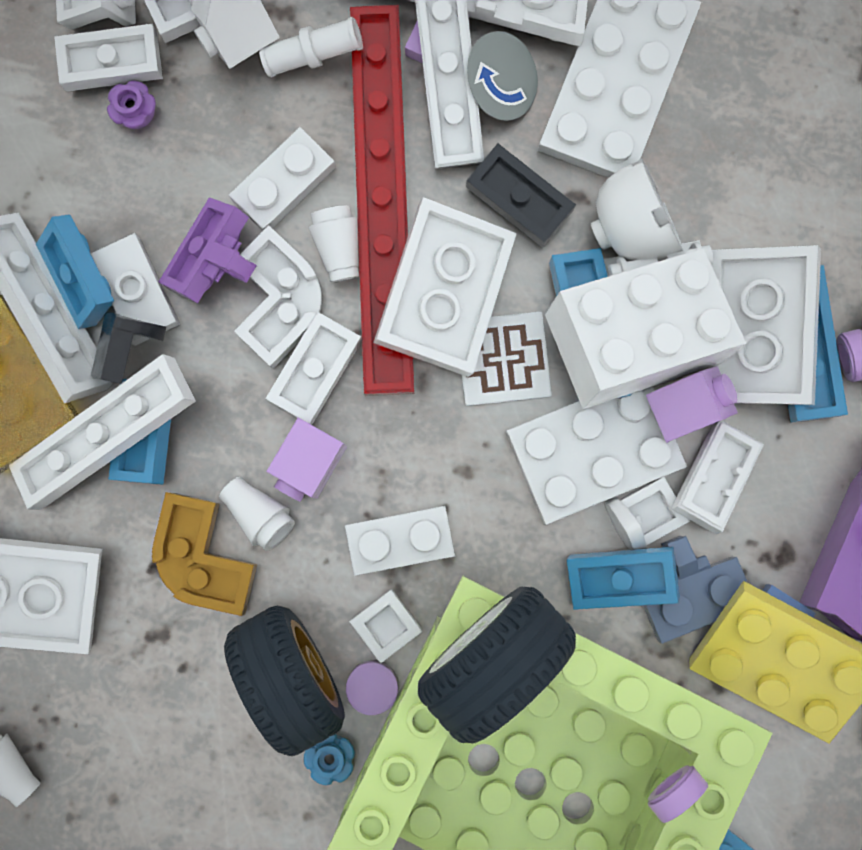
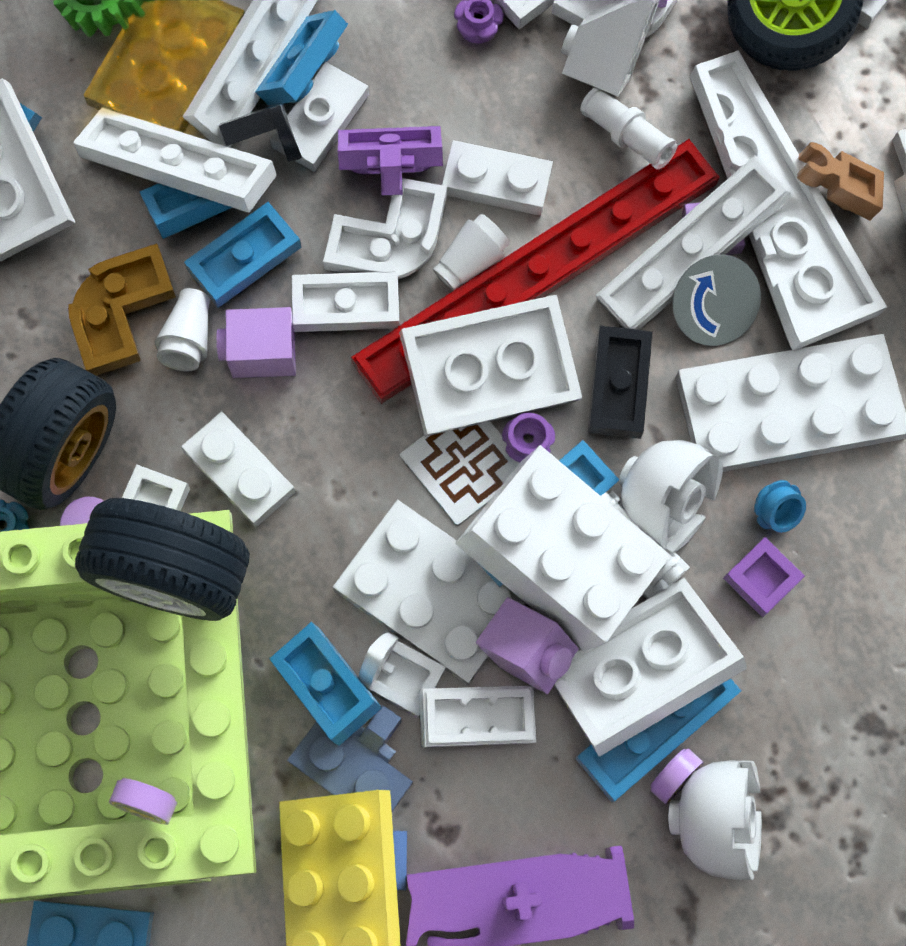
camera: 50 degrees right, 10 degrees down
none -> dark azure plate [184,202,302,308]
none -> medium lavender plate [502,412,555,463]
none -> medium lavender plate [723,537,805,618]
none -> dark azure plate [754,480,806,533]

